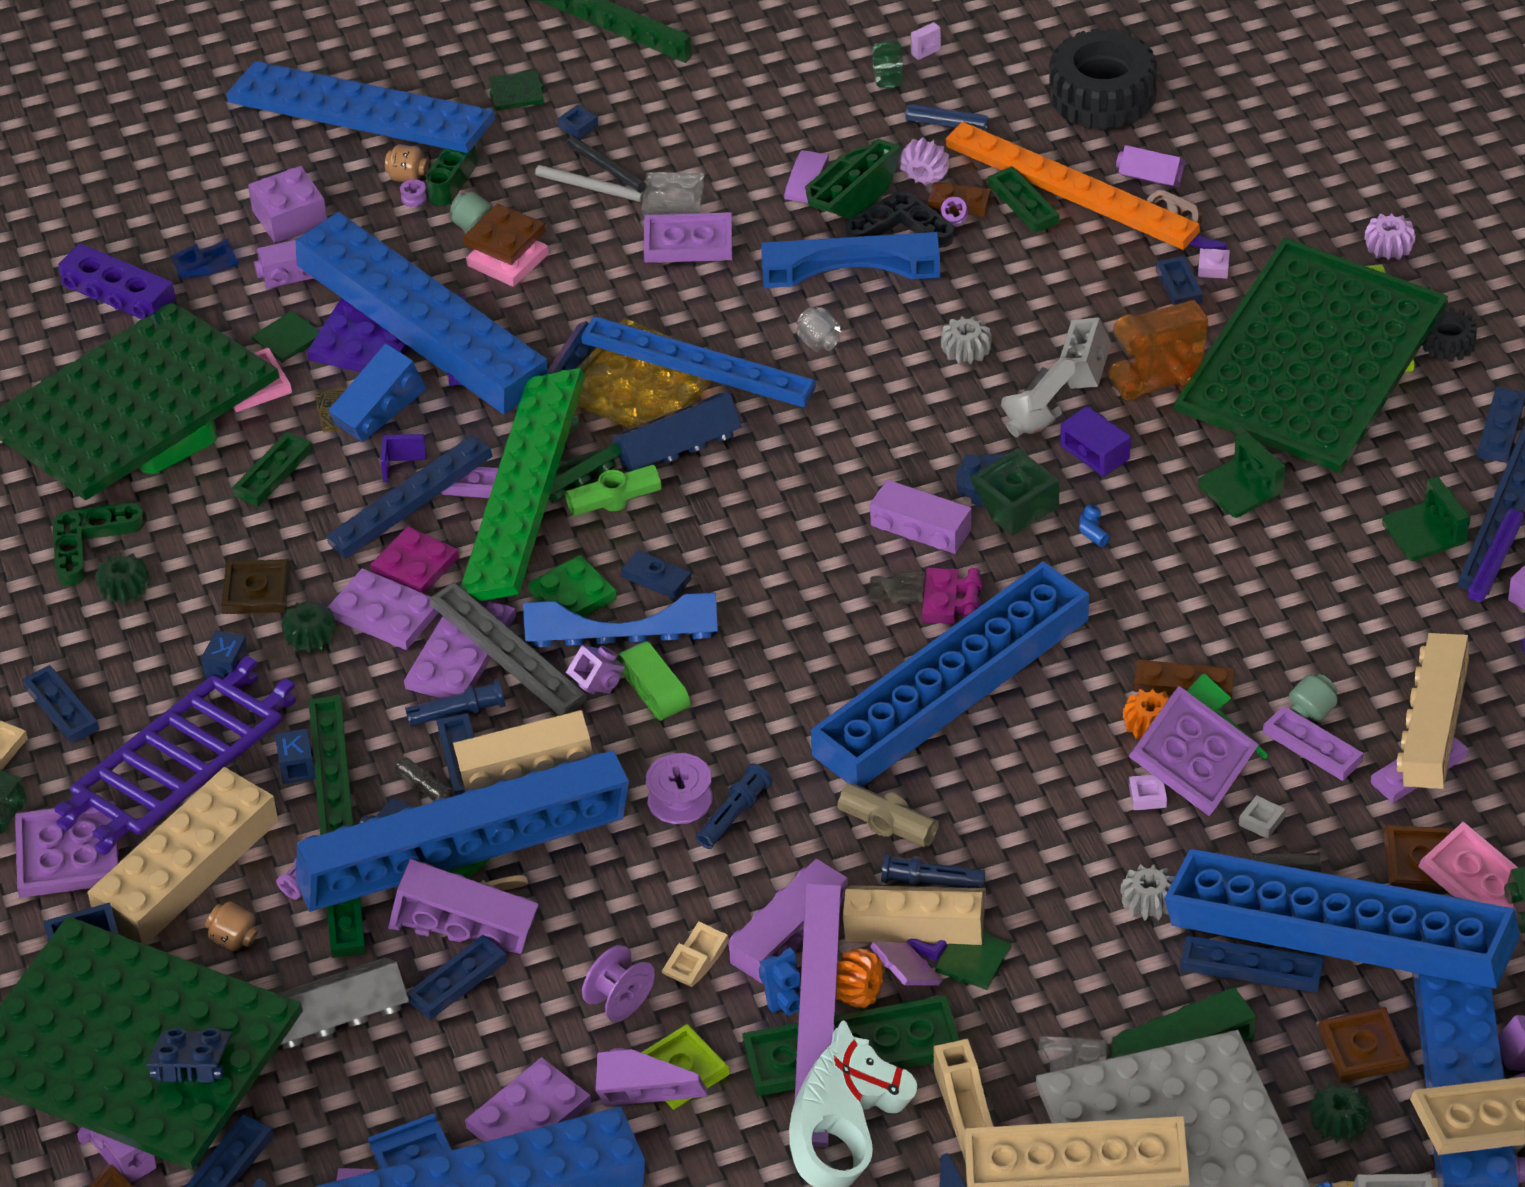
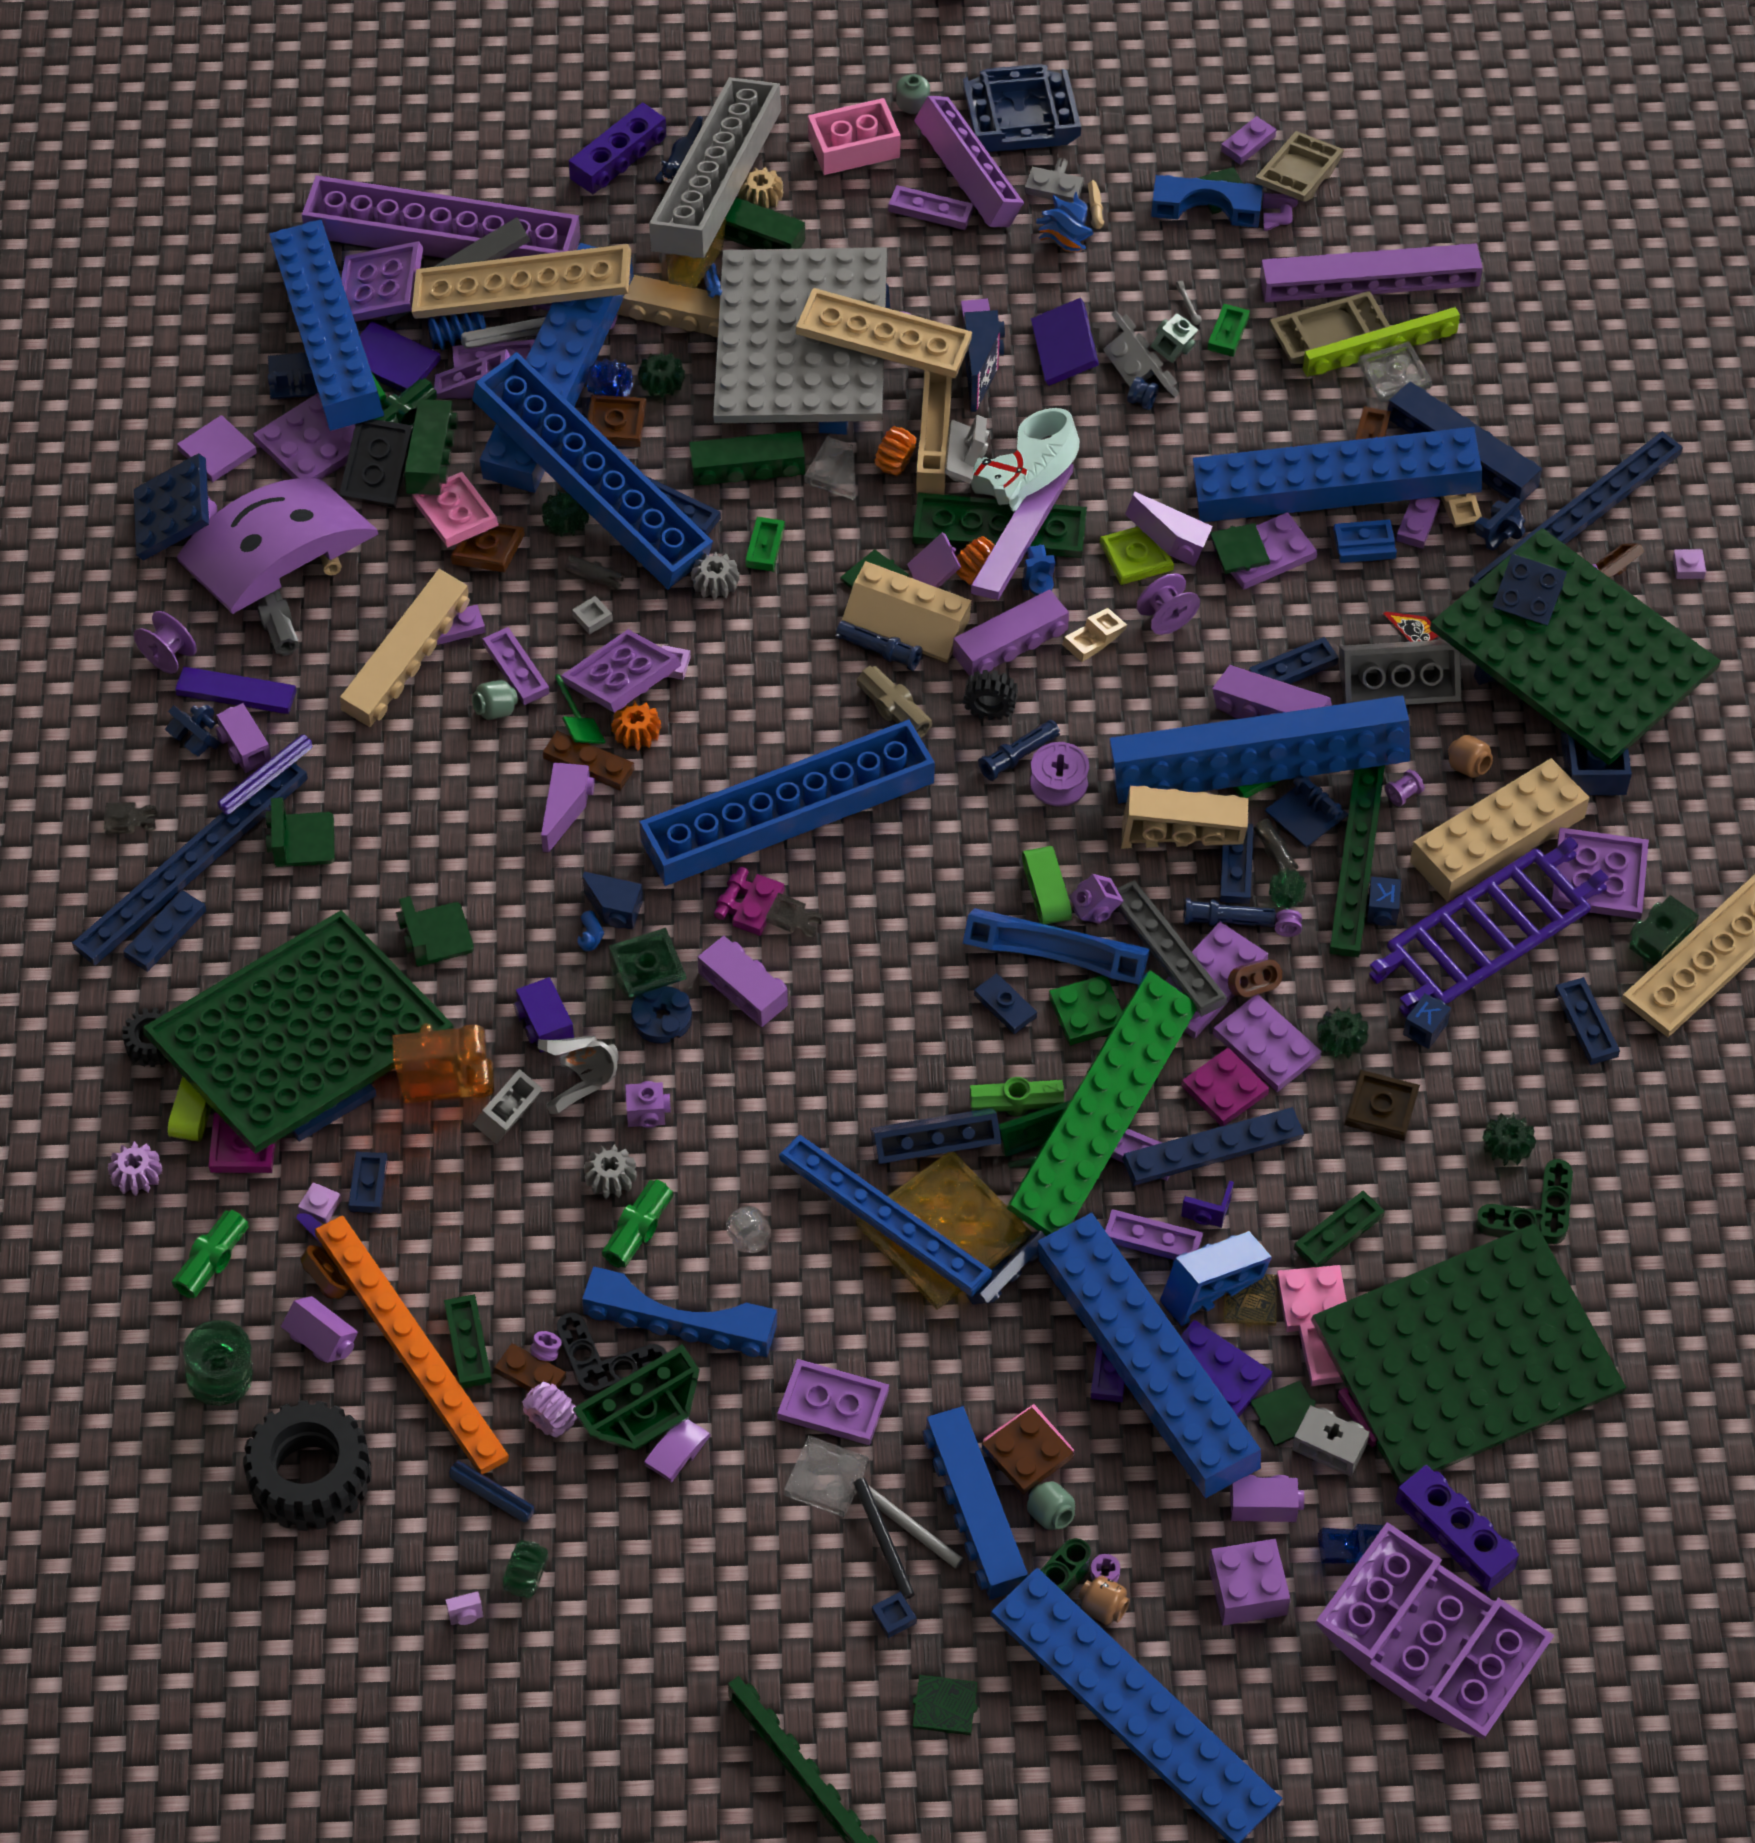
camera: 165 degrees left, 10 degrees up
none -> green piece [172,1209,249,1299]
none -> clear green wheel [183,1320,253,1406]
none -> medium lavender slope [541,763,595,852]
none -> dark blue slope [583,871,643,930]
none -> clear blue gear [586,358,633,397]
none -> green piece [602,1179,673,1268]
none -> medium lavender brick [625,1081,671,1128]
none -> green plate [745,517,785,572]
none -> orange gear [875,426,917,476]
none -> blue brick [922,1406,1028,1600]
none -> light grey bracket [945,415,989,484]
none -> black tyre [963,670,1018,720]
none -> medium lavender plate [1105,1209,1203,1260]
none -> dark green piece [1210,523,1270,574]
none -> reddish brown plate [1228,959,1282,997]
none -> clear green gear [1268,869,1307,909]
none -> medium lavender bush [1275,909,1302,937]
none -> bright pink plate [1277,1265,1347,1332]
none -> light grey brick [1292,1405,1370,1477]
none -> medium lavender slope [1315,1522,1554,1739]
none -> sticker [1383,611,1438,642]

